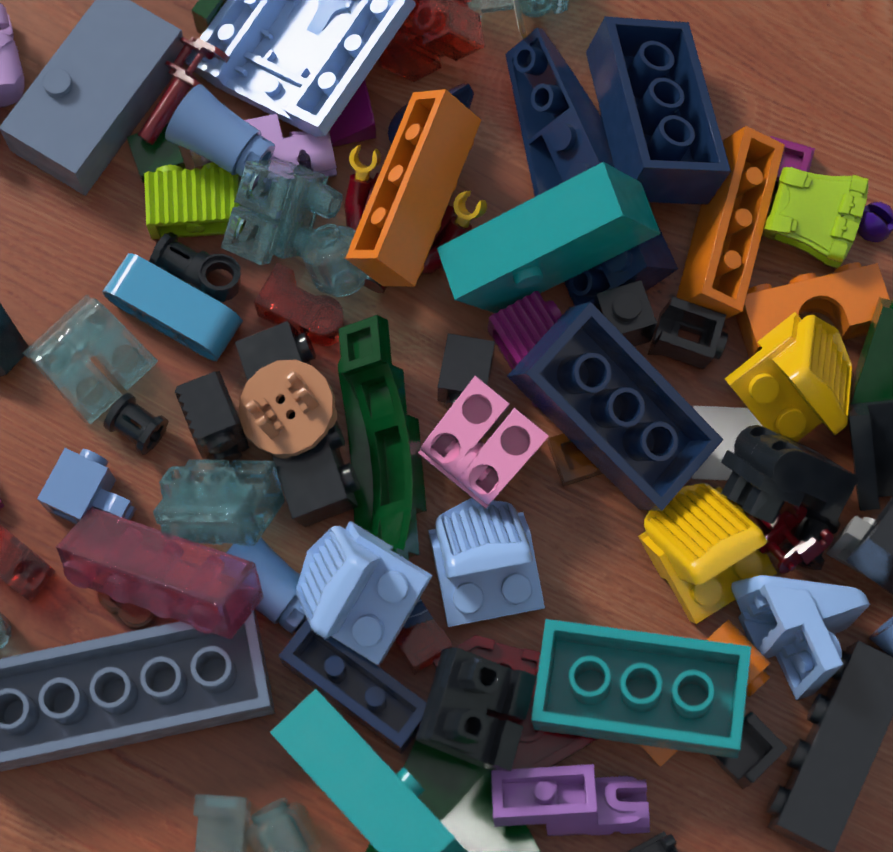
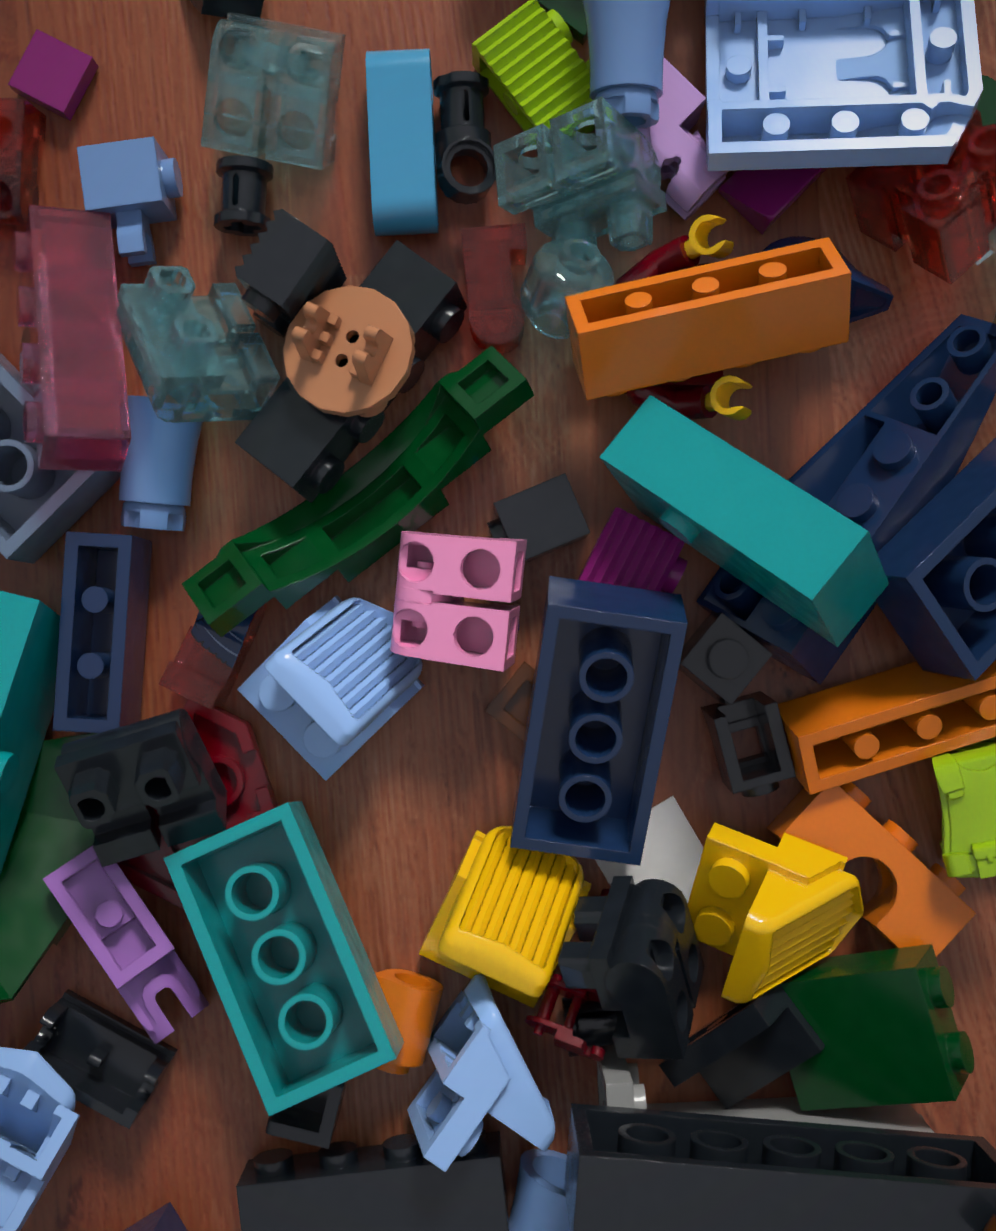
camera: 55 degrees right, 15 degrees up
light blue piece [296,521,433,665] -> none

